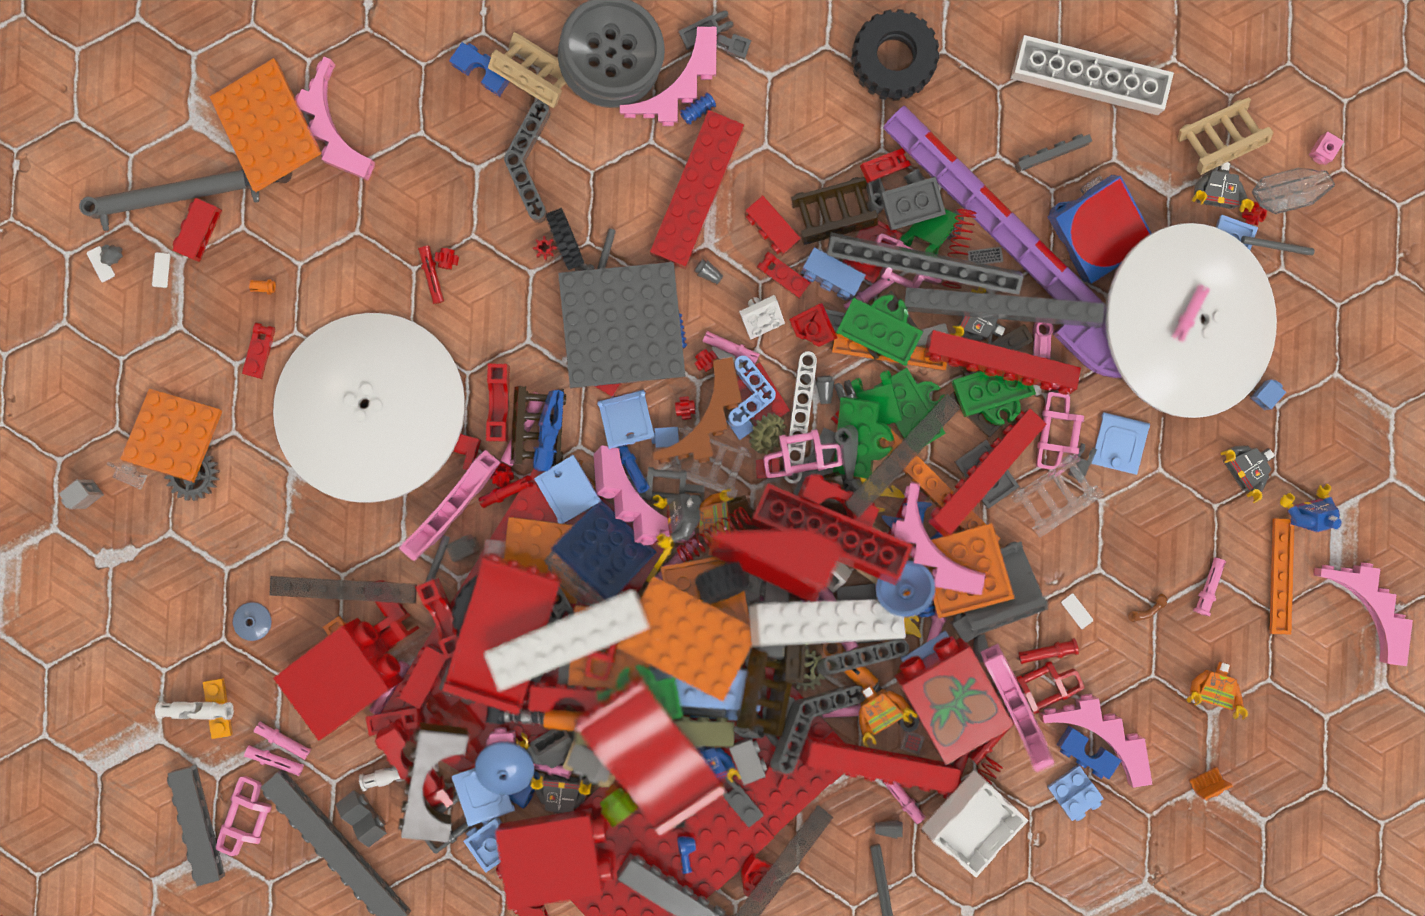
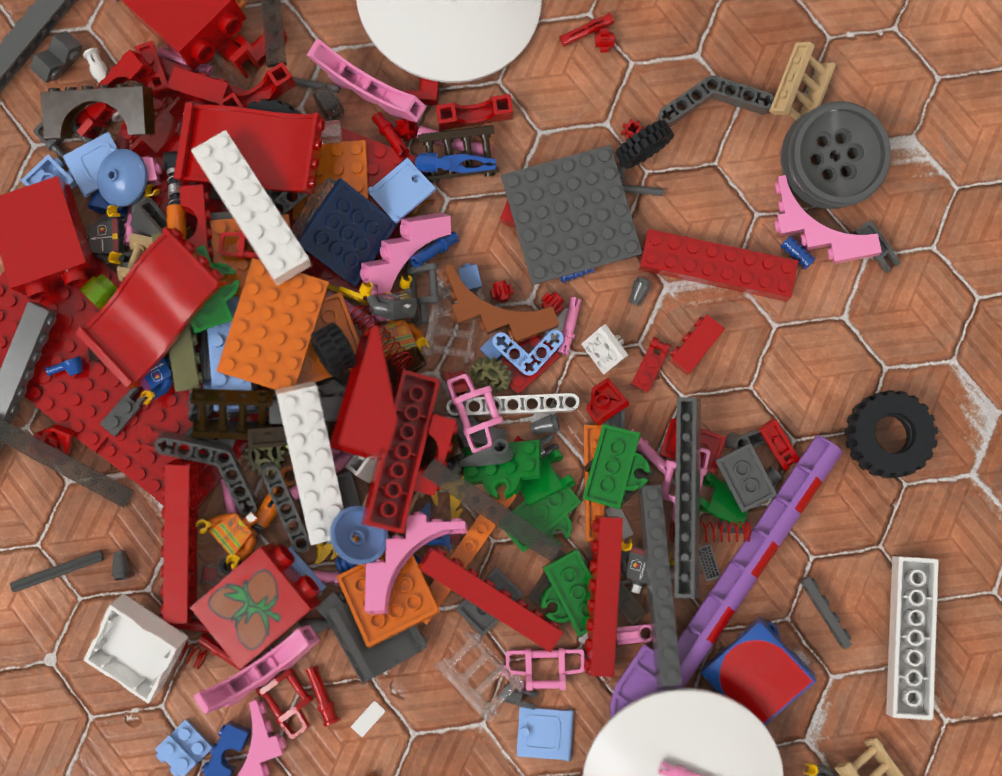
camera: 85 degrees right, 5 degrees down
blue arch [449,42,510,97] -> none
light grey brick [567,744,610,783] -> none
light blue container [597,390,655,449] -> none
dark grey plate [716,34,751,60] -> none
light grey brick [729,738,768,785] -> none
dark brown fence [791,177,878,245] -> none
medium blue brick [801,247,865,301] -> none
bright pink pin [881,780,926,824] -> none

